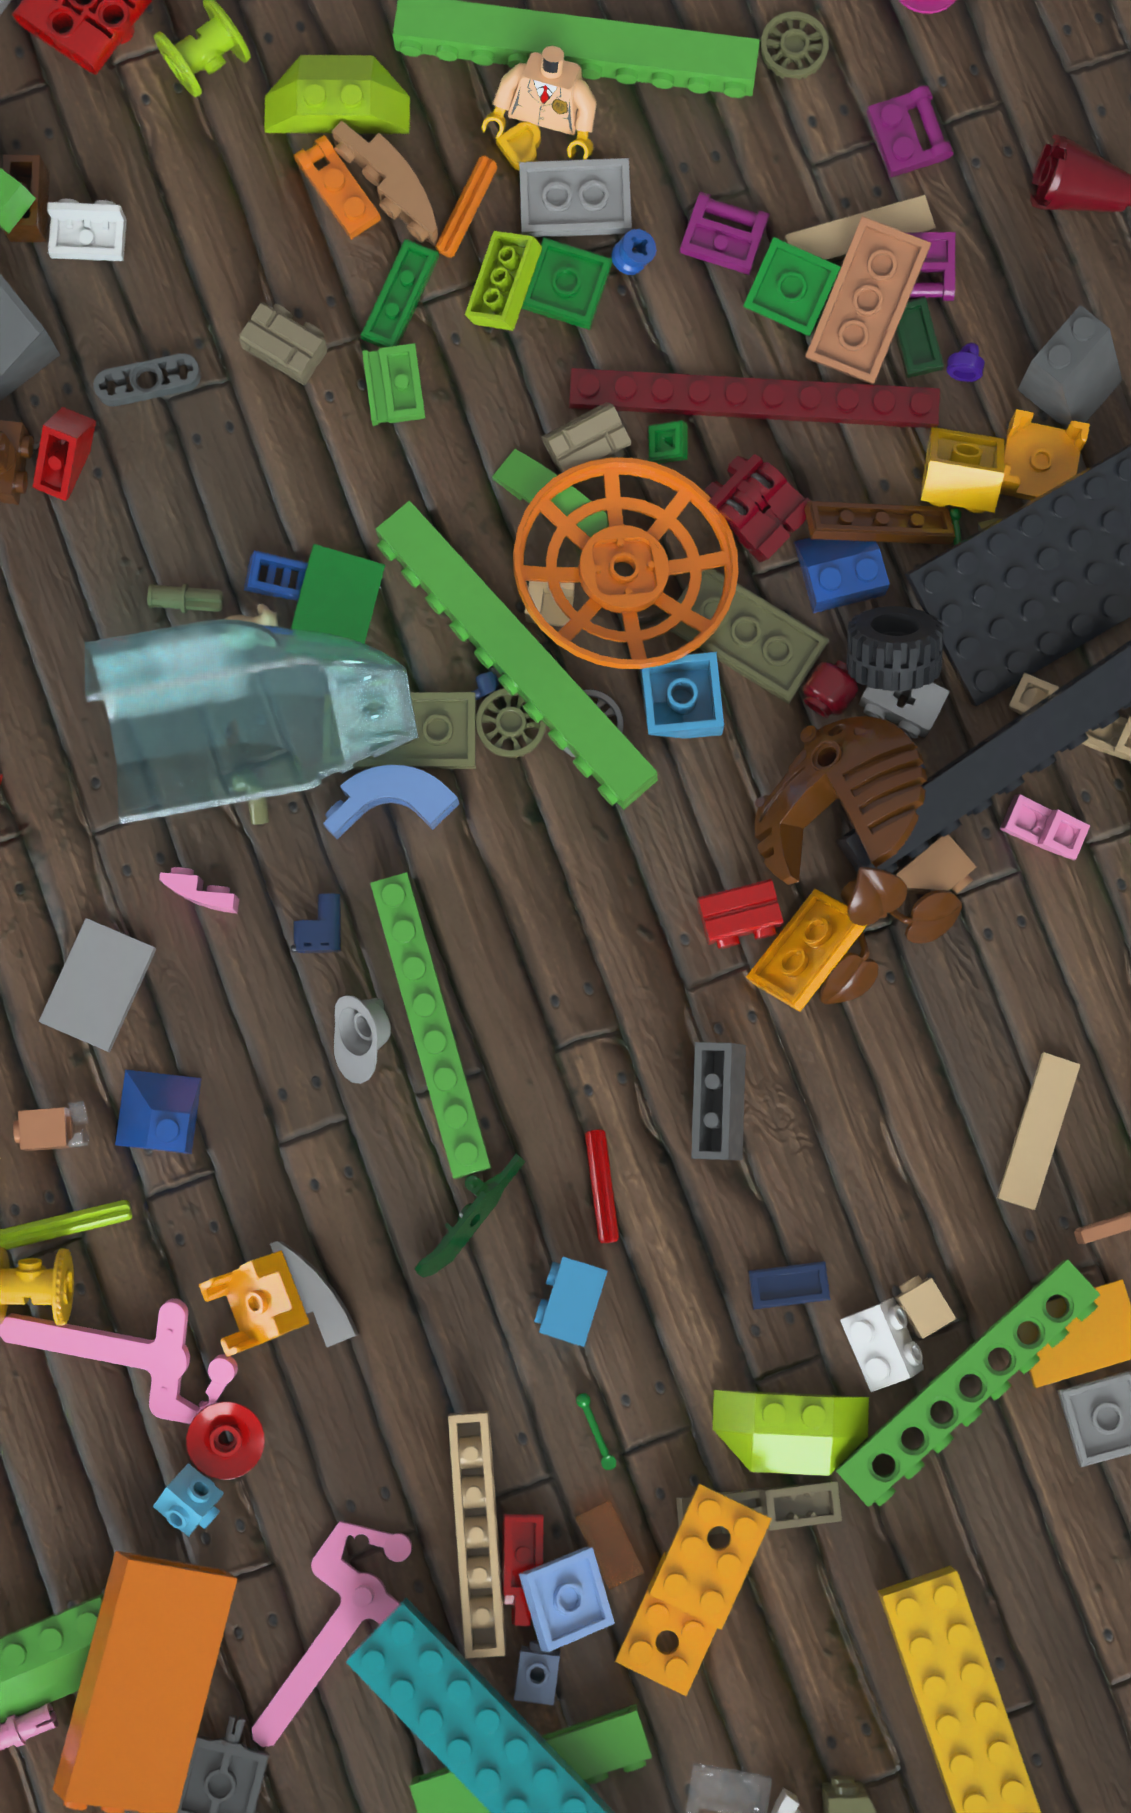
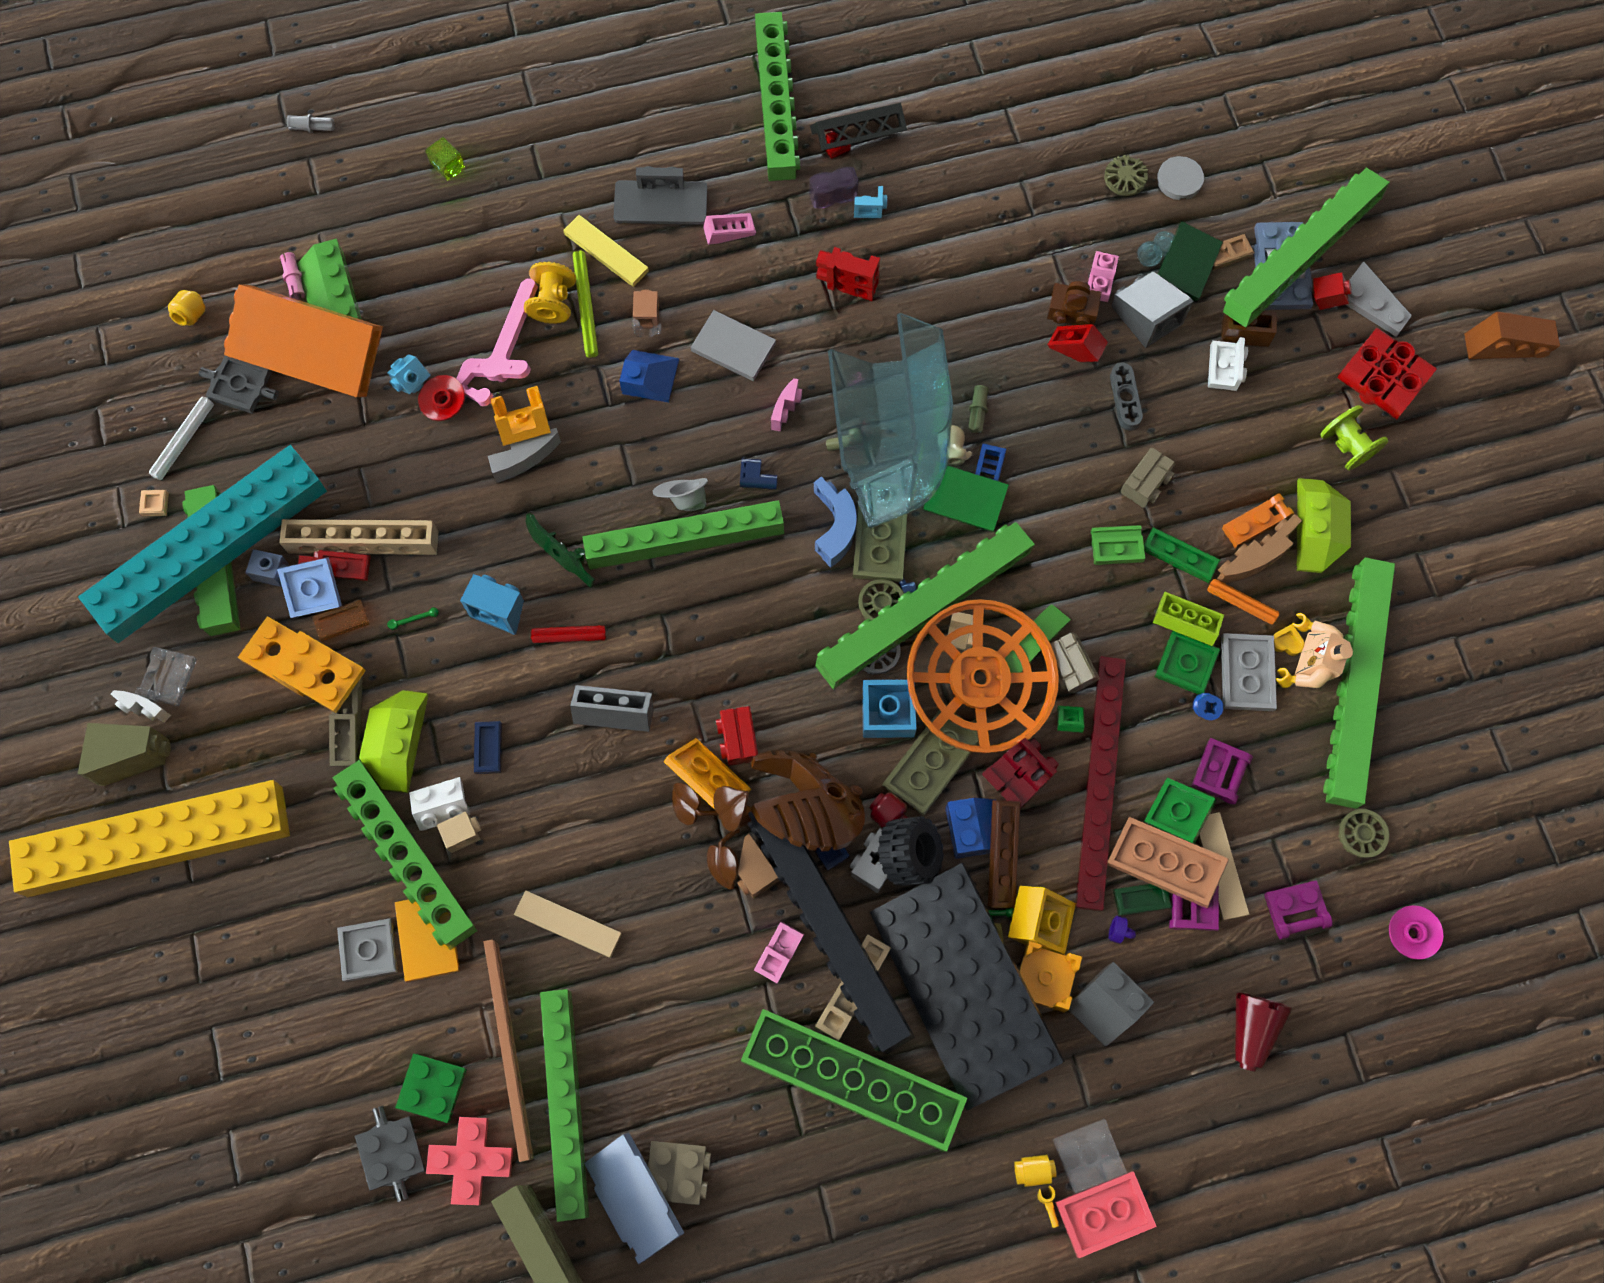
camera: 90 degrees right, 10 degrees down
bright pink piece [252,1521,412,1747] -> none

